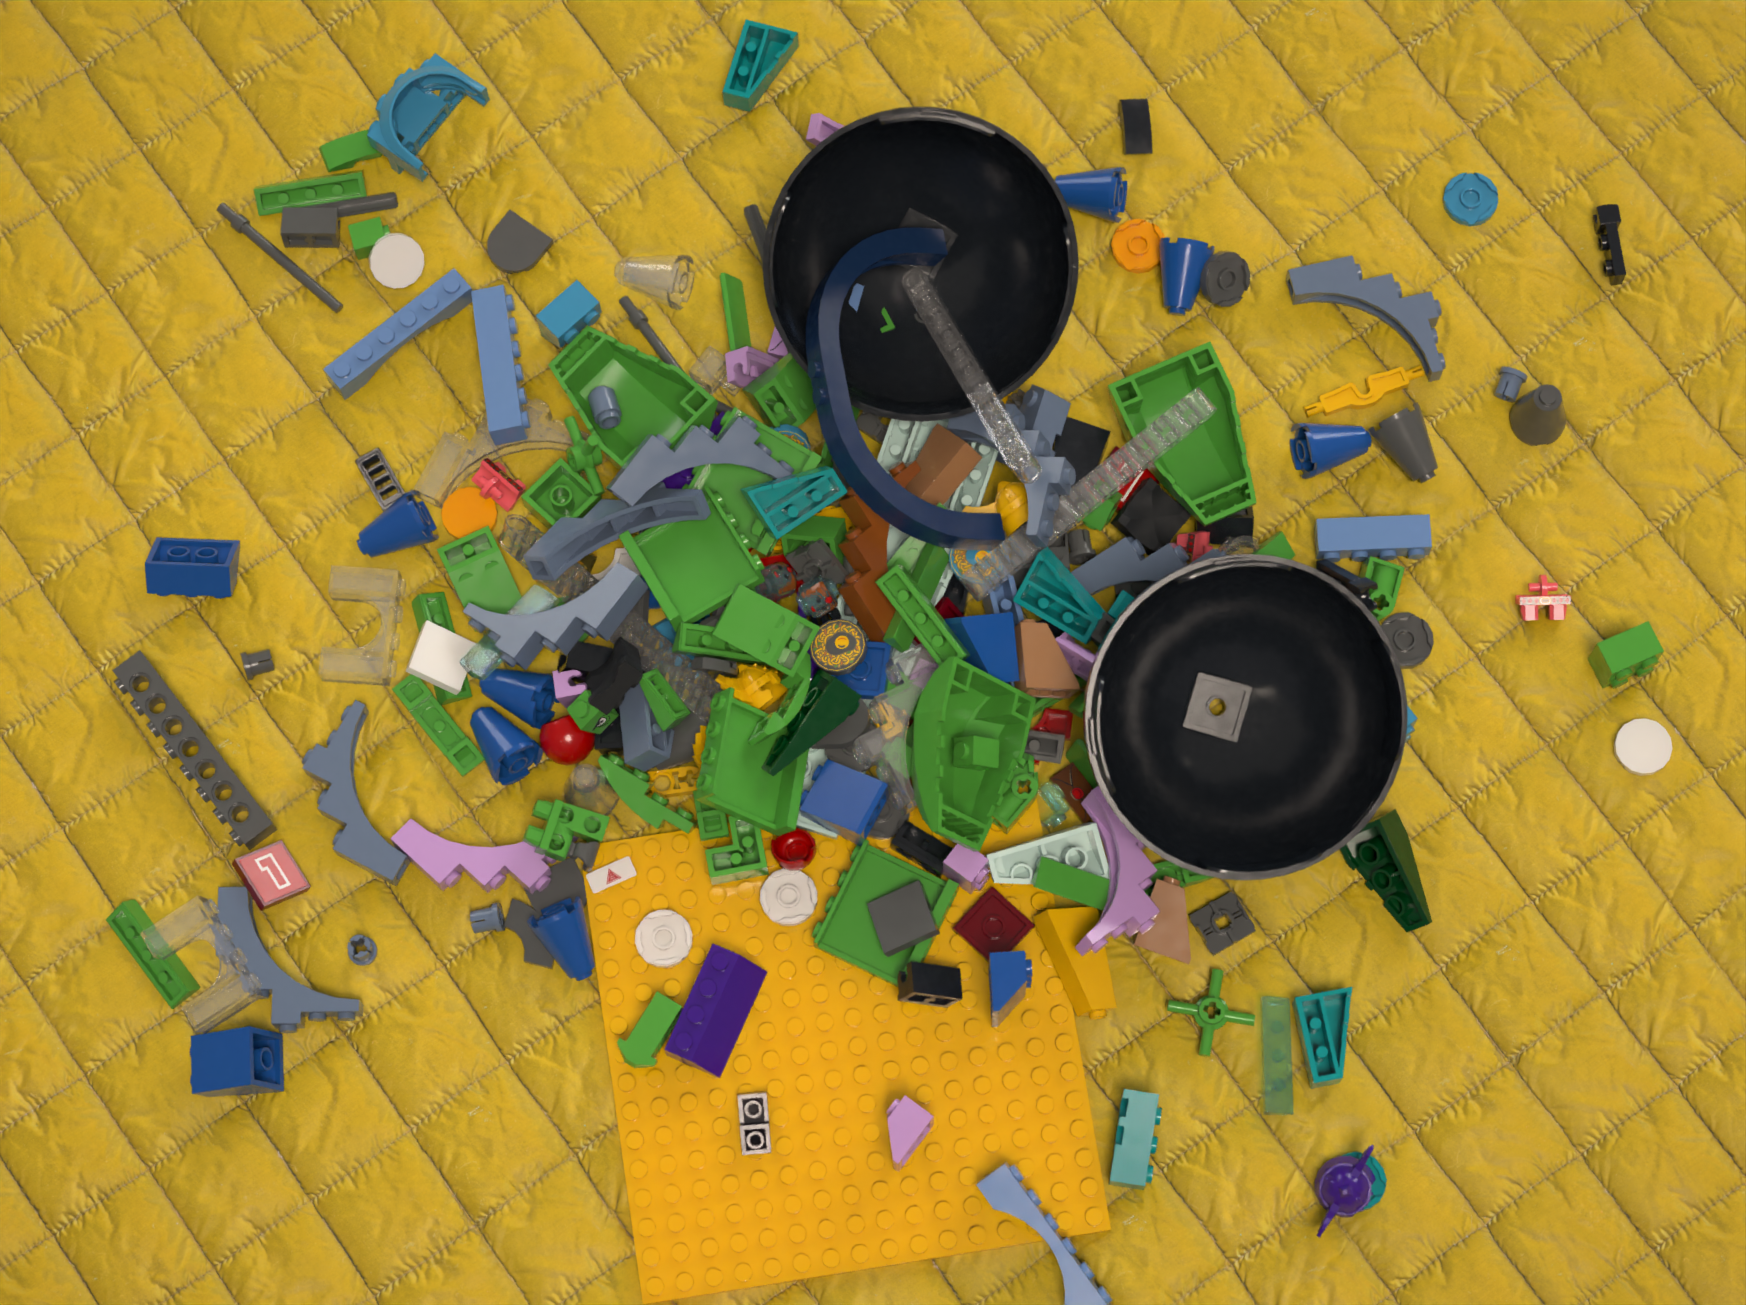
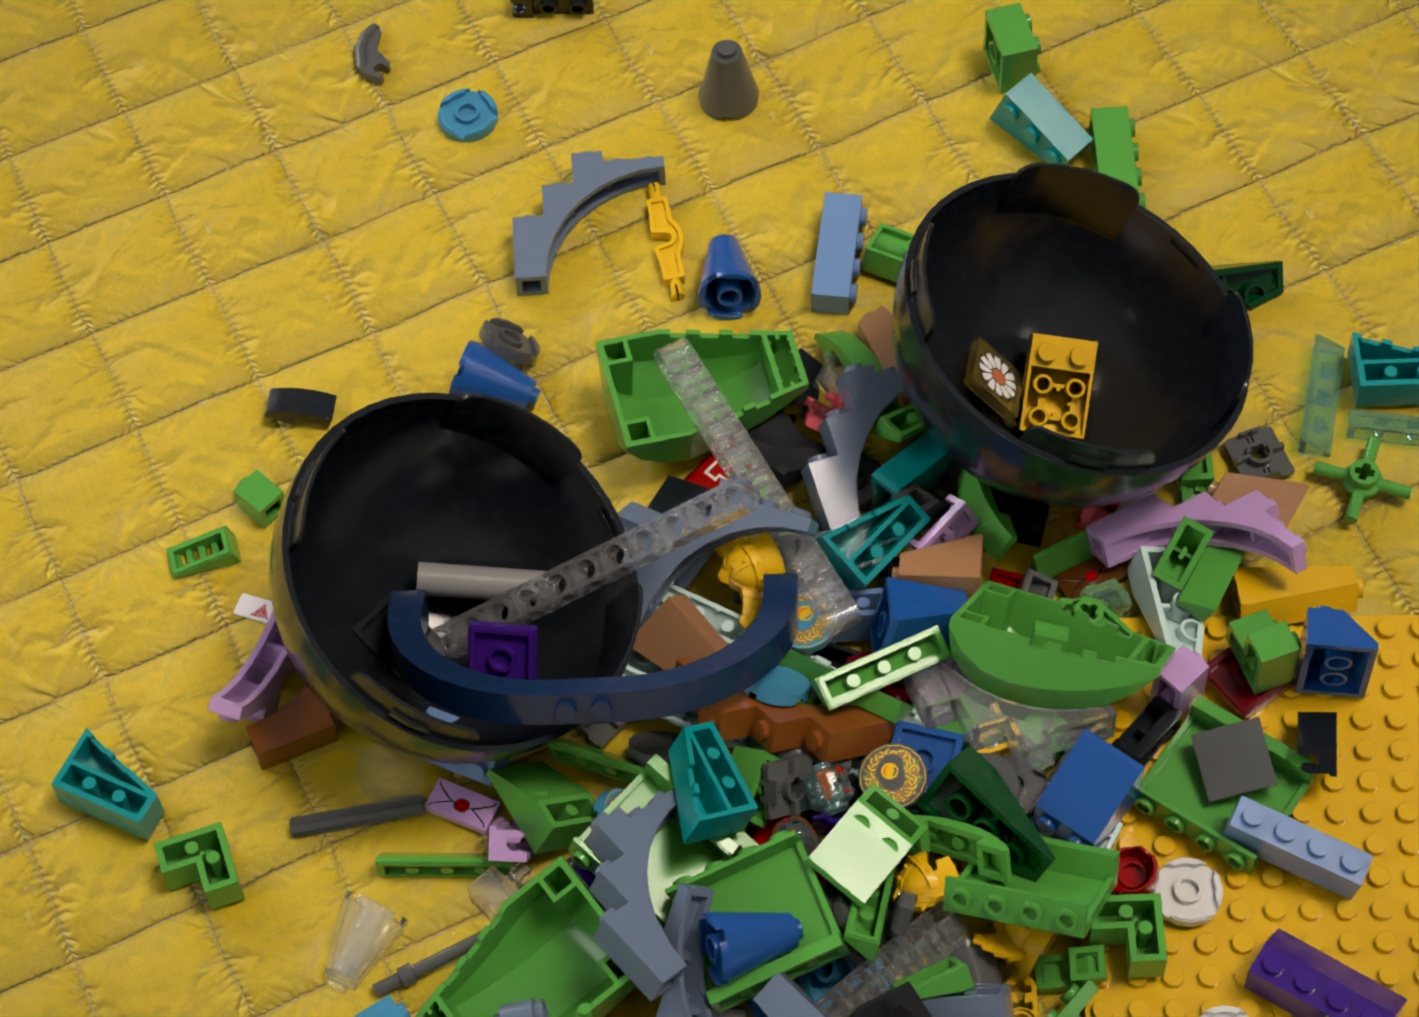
camera: 80 degrees left, 15 degrees down
black plate [1316,559,1378,612] -> none
dark grey cone [1368,402,1438,484] -> none
sand blue bush [1494,367,1528,402] -> none
coral hips [1515,575,1571,621] -> none
white tile [1613,718,1673,776] -> none
none -> bright green brick [154,822,245,910]
none -> bright green slope [166,525,241,579]
none -> bright green brick [233,470,285,529]
none -> dark grey piece [354,23,391,86]
none -> light grey brick [416,562,553,605]
none -> dark purple tile [468,620,538,680]
none -> blue cone [698,912,803,985]
none -> dark azure tile [743,665,811,707]
none -> clear yellow tile [964,337,1024,423]
none -> teal wedge [990,73,1094,165]
none -> yellow slope [1019,333,1098,439]
none -> bright green brick [1089,106,1146,208]
none -> bright green slope [1152,515,1214,591]
none -> medium blue brick [1222,795,1373,900]
none -> bright green brick [1226,609,1302,695]
none -> clear light blue slope [1297,334,1345,457]

